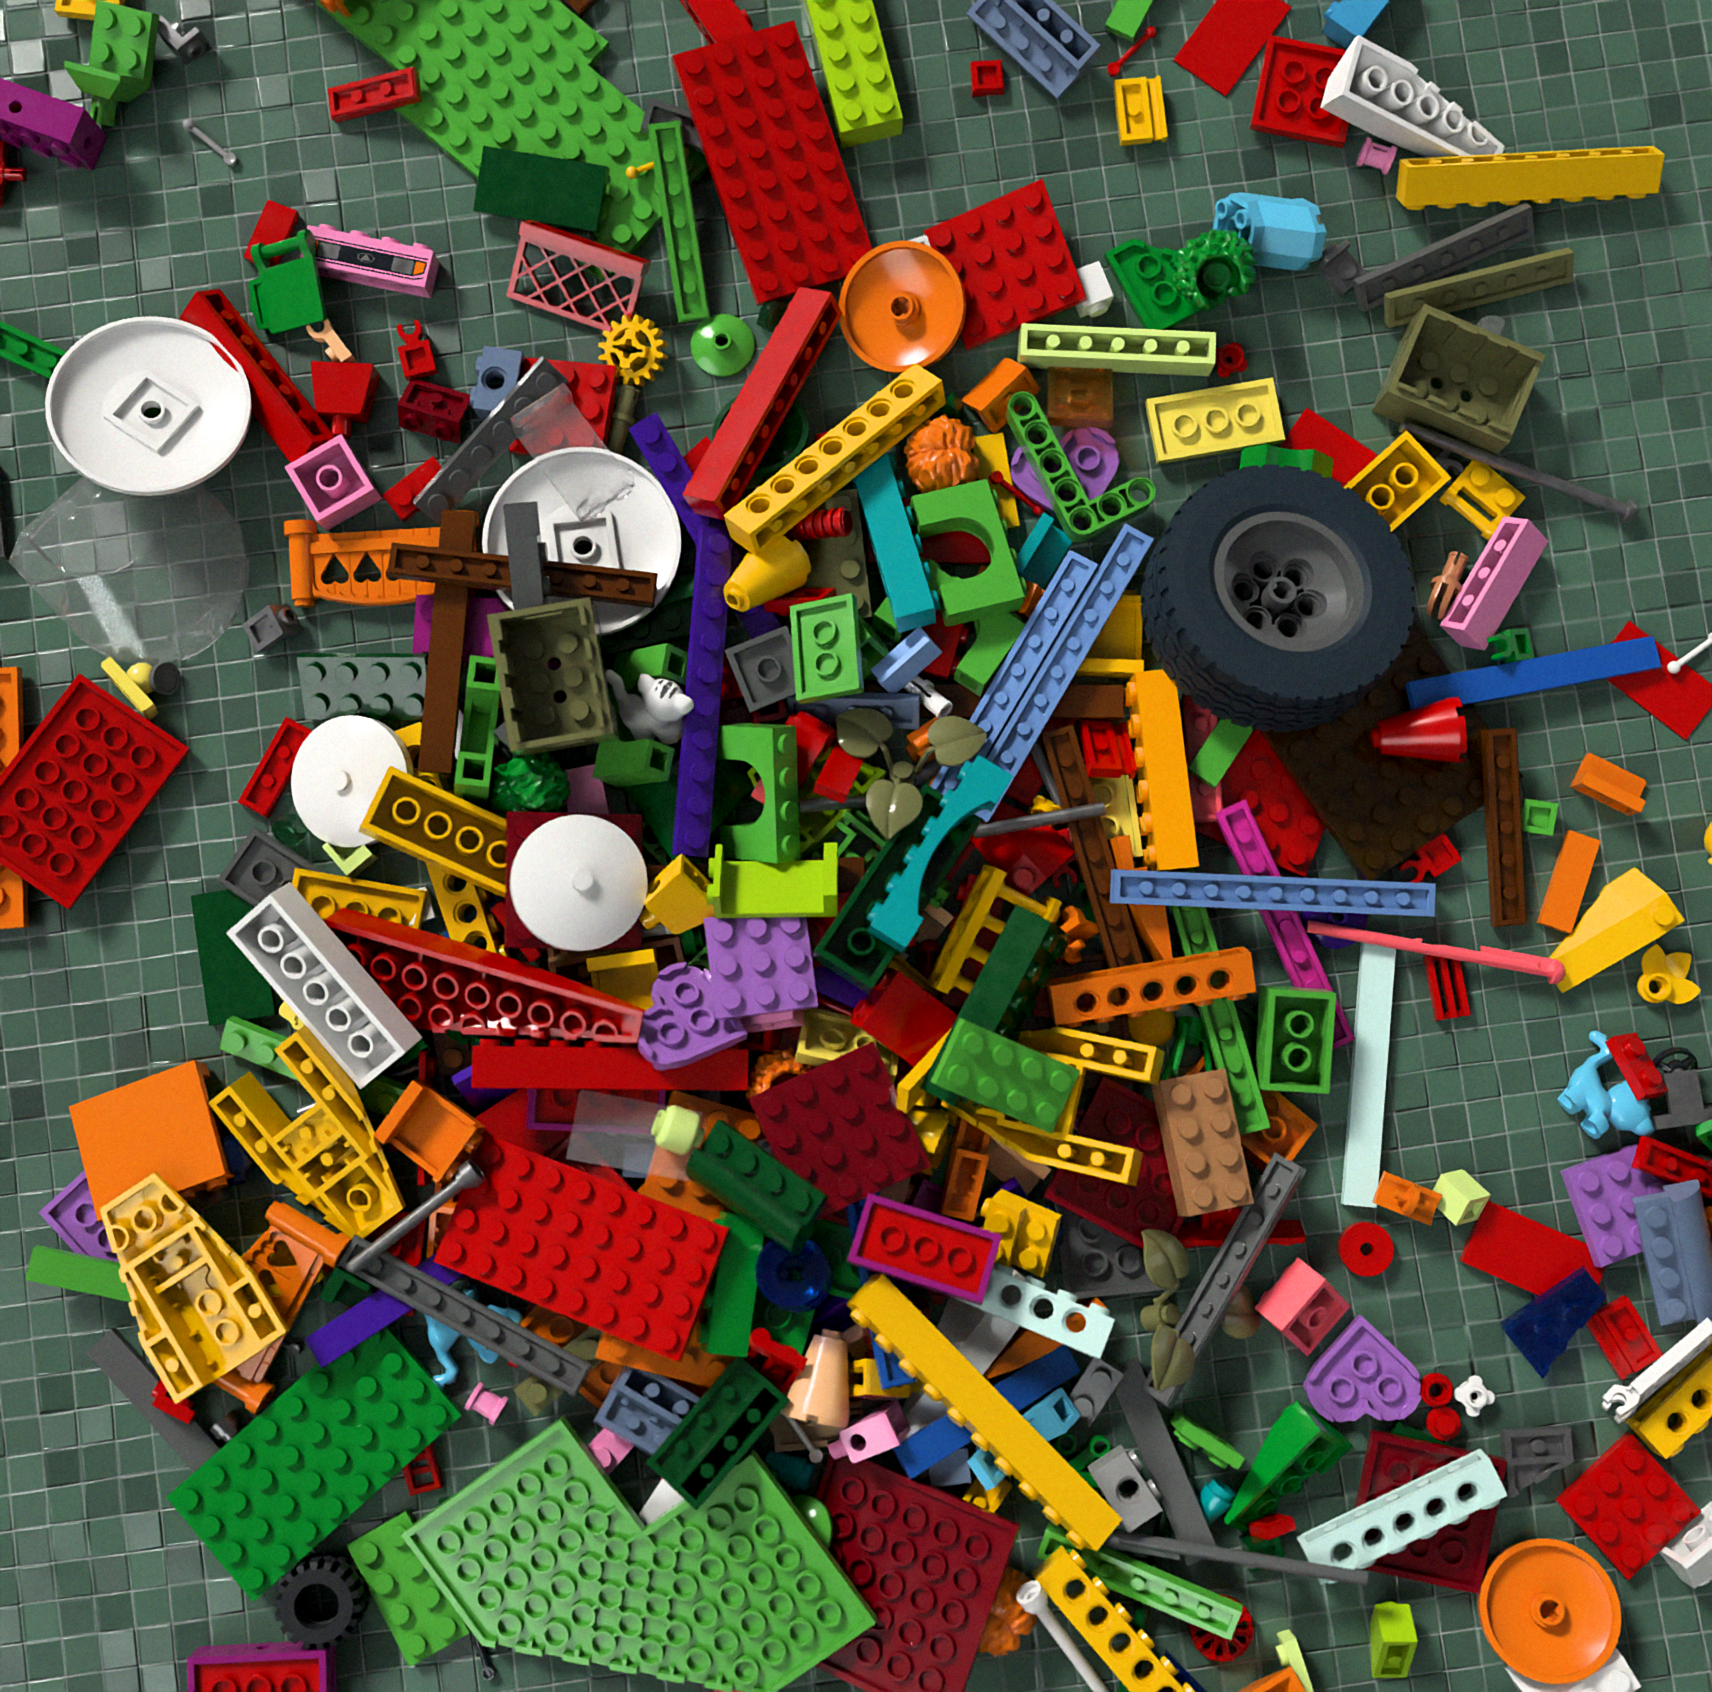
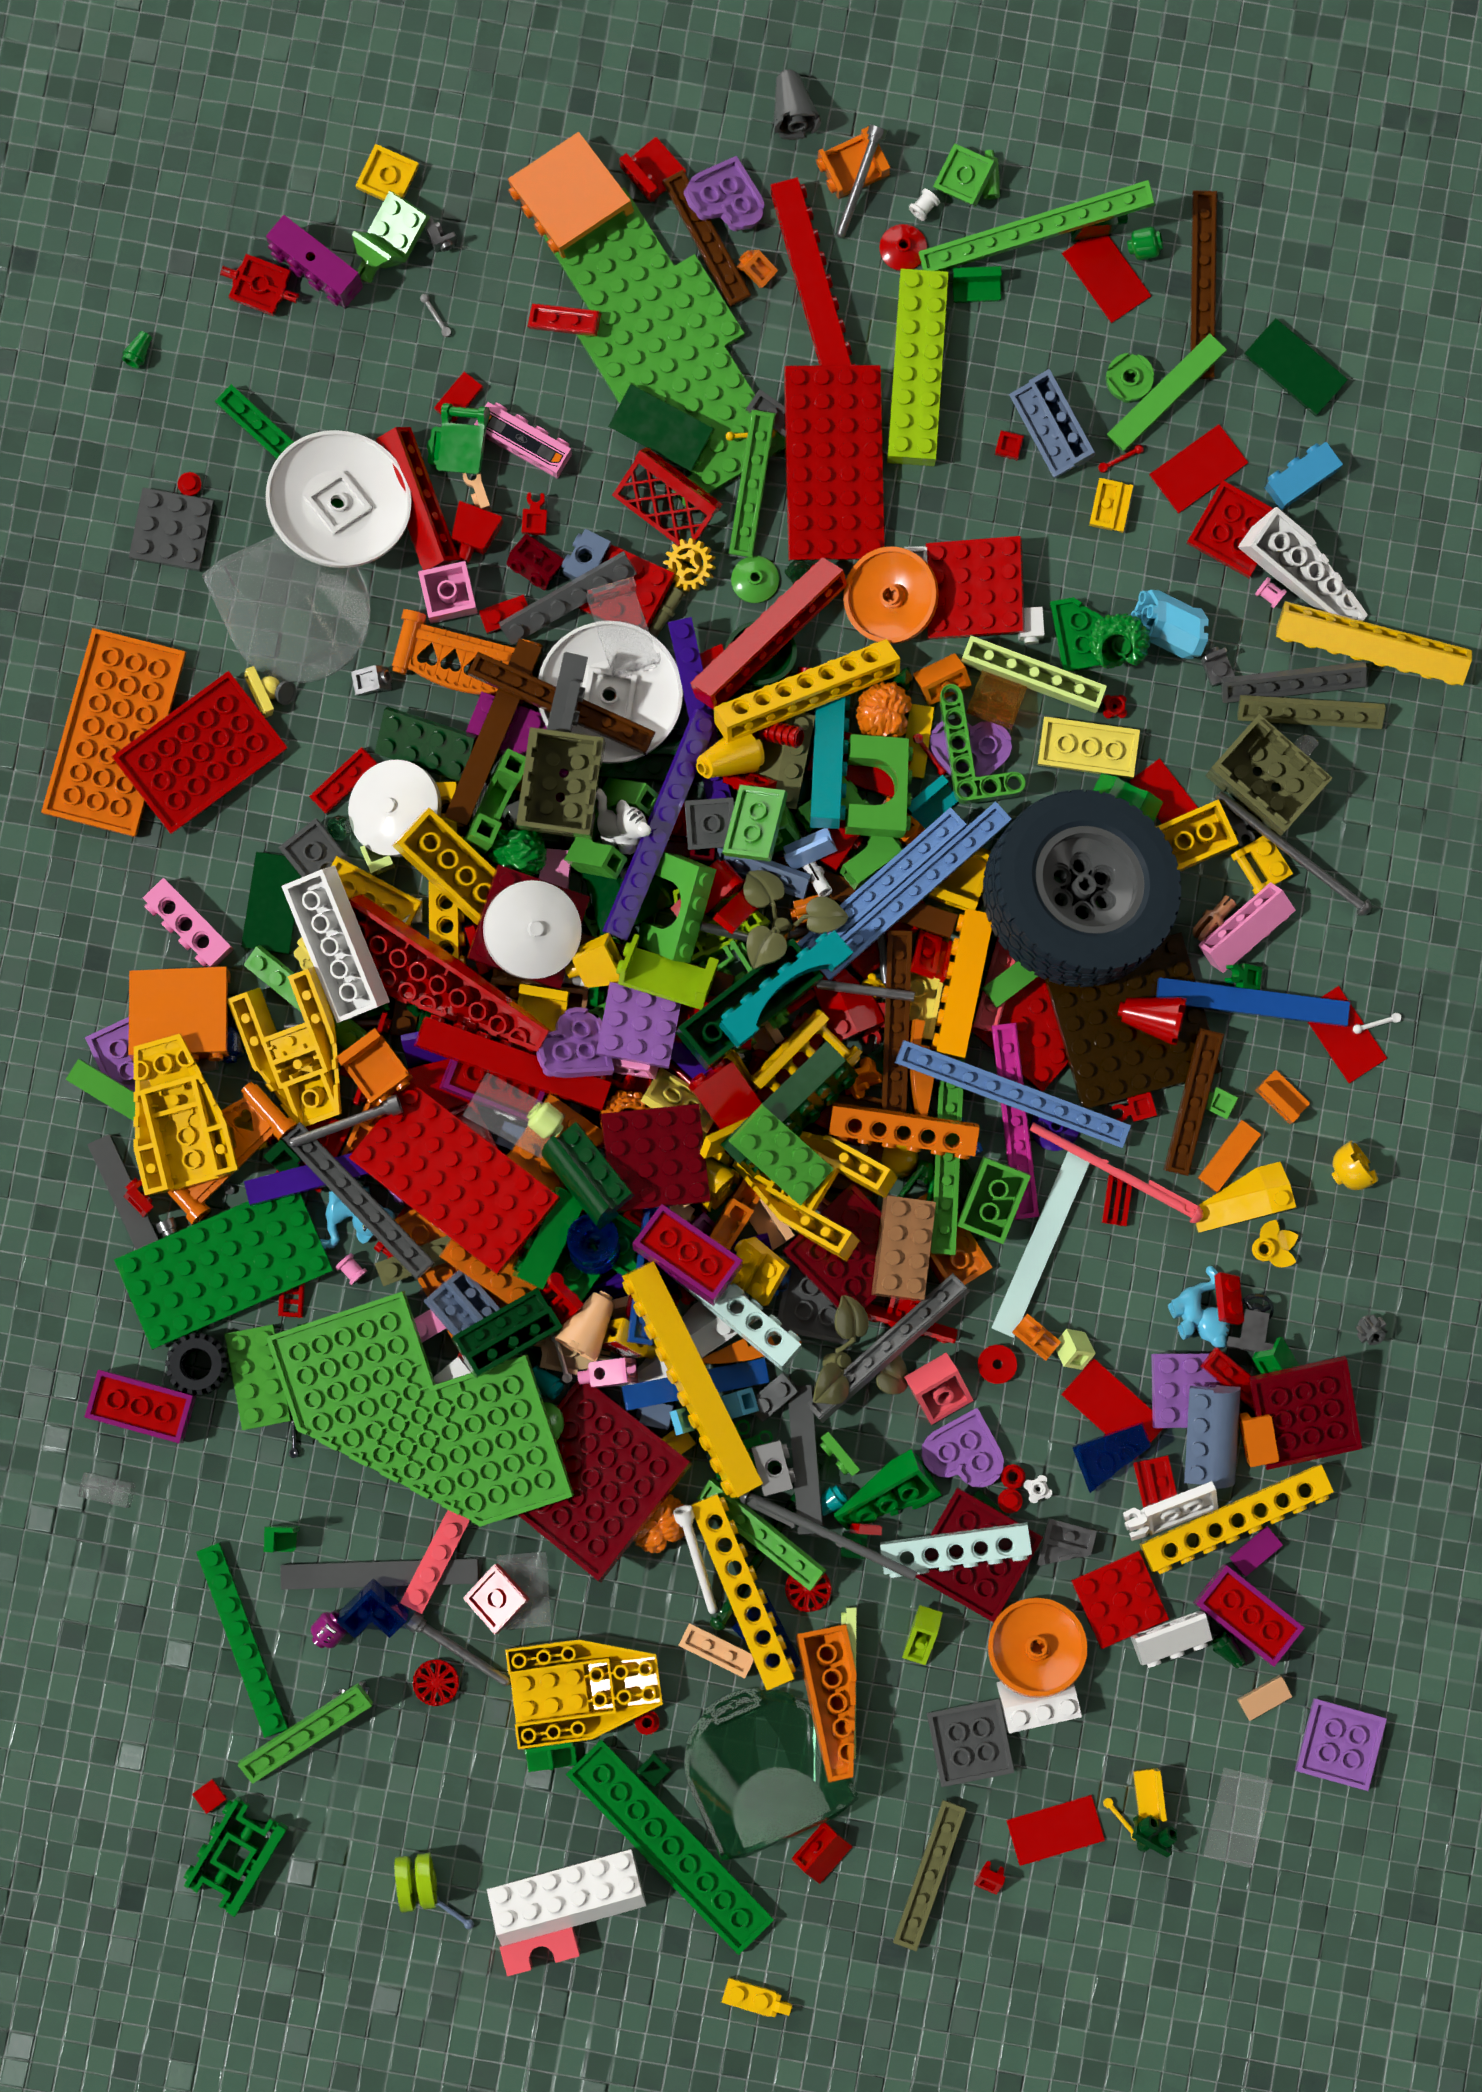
camera: 20 degrees right, 0 degrees up
none -> bright pink brick [143,878,234,967]

